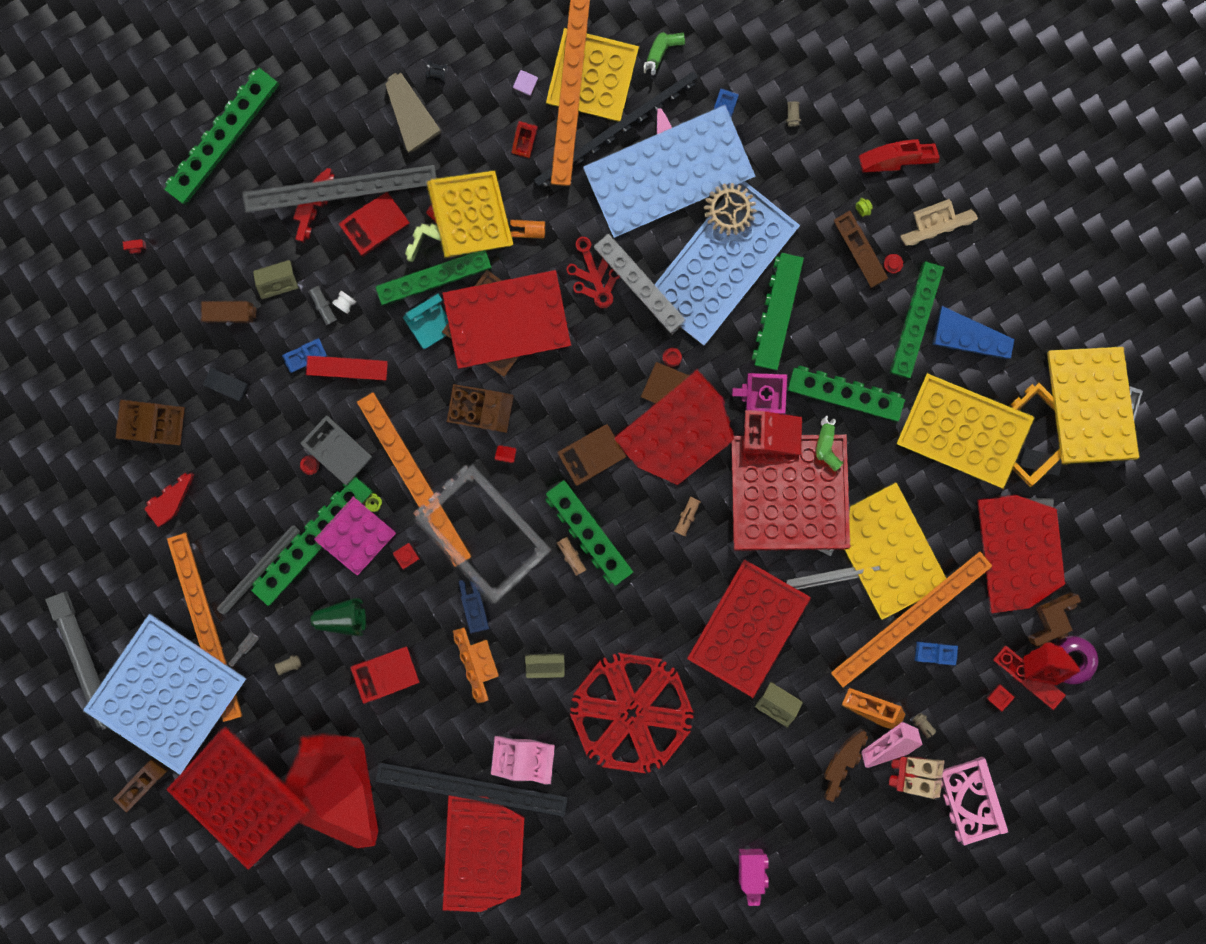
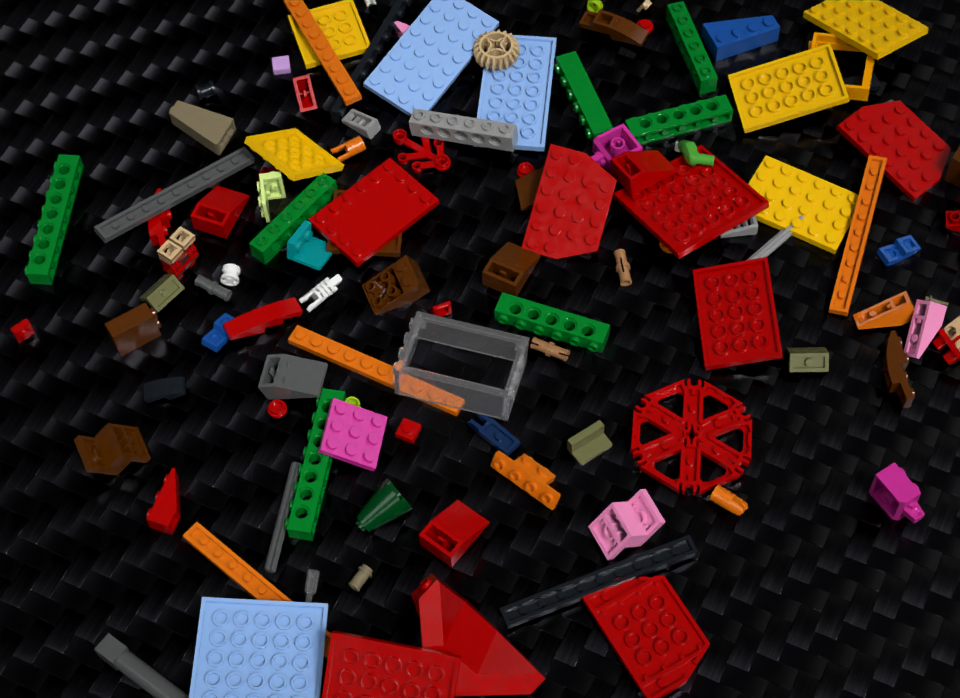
camera: 30 degrees left, 30 degrees down
none -> hips [157,226,199,280]
none -> white hinge [299,274,342,312]
none -> light grey slope [341,109,381,139]
none -> orange hinge [709,484,748,516]

